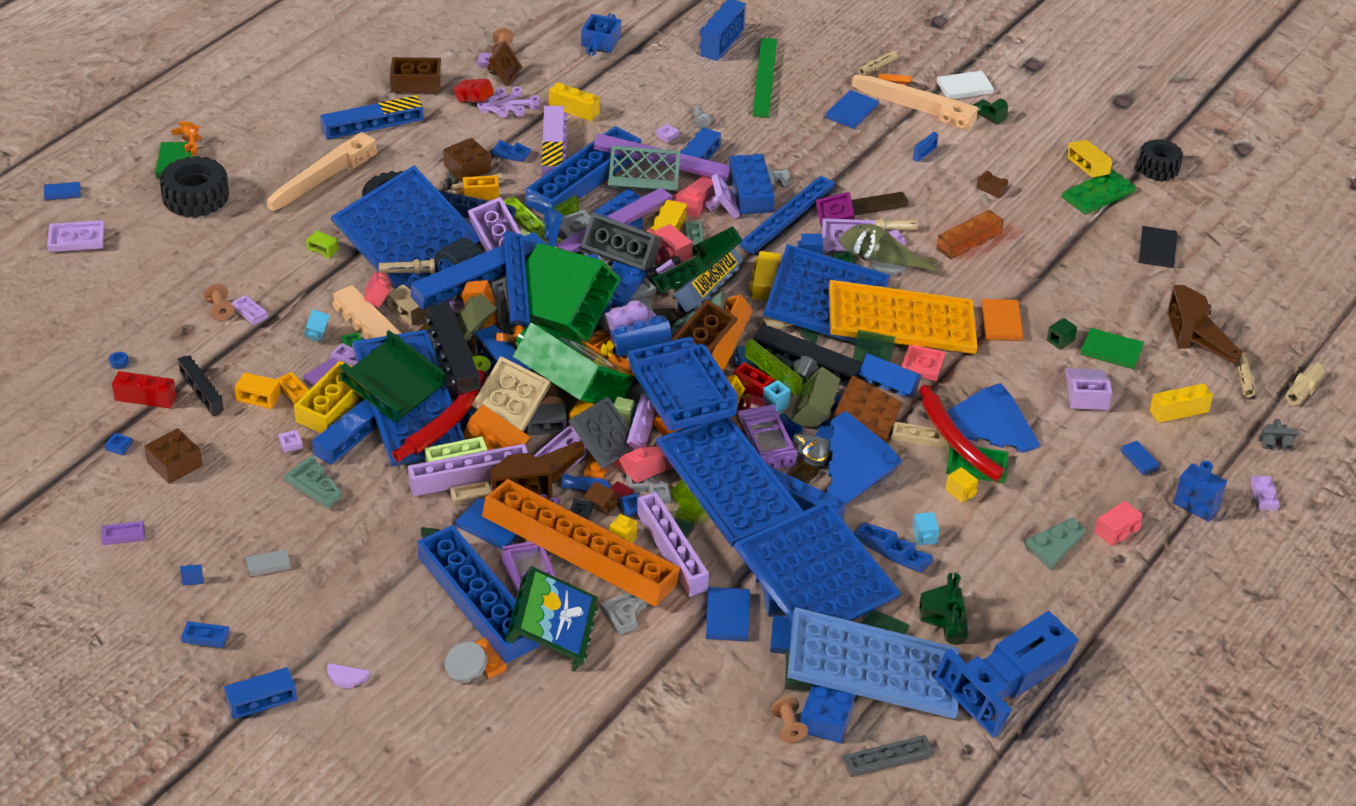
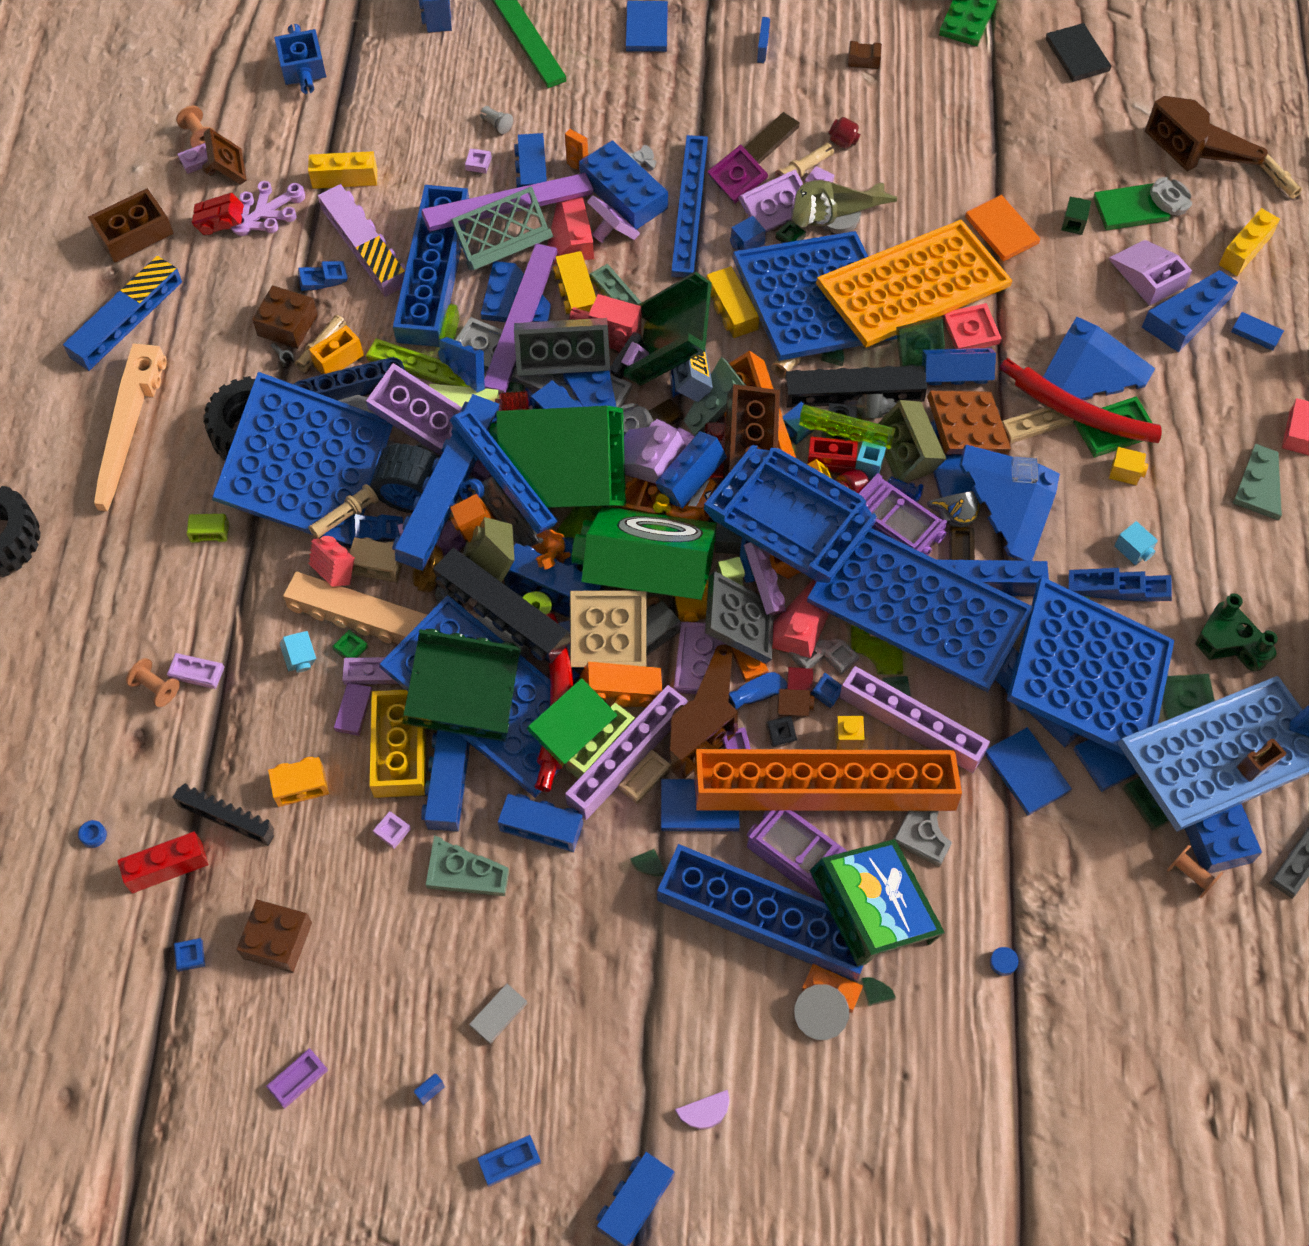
camera: 30 degrees left, 20 degrees up
light orange plate [276,372,309,405] -> none
clear orange brick [936,210,1004,260] -> none
none -> blue bush [459,478,484,500]
none -> blue brick [498,794,583,852]
none -> green tile [527,678,617,767]
none -> orange plate [565,129,588,171]
none -> dark red head [828,117,861,149]
none -> clear green tile [861,977,896,1006]
none -> blue tile [990,947,1019,976]
none -> clear tile [1011,457,1039,483]
none -> blue wedge [1142,270,1238,353]
none -> light grey tile [1150,177,1192,216]
none -> reddish brown piece [1237,739,1286,782]

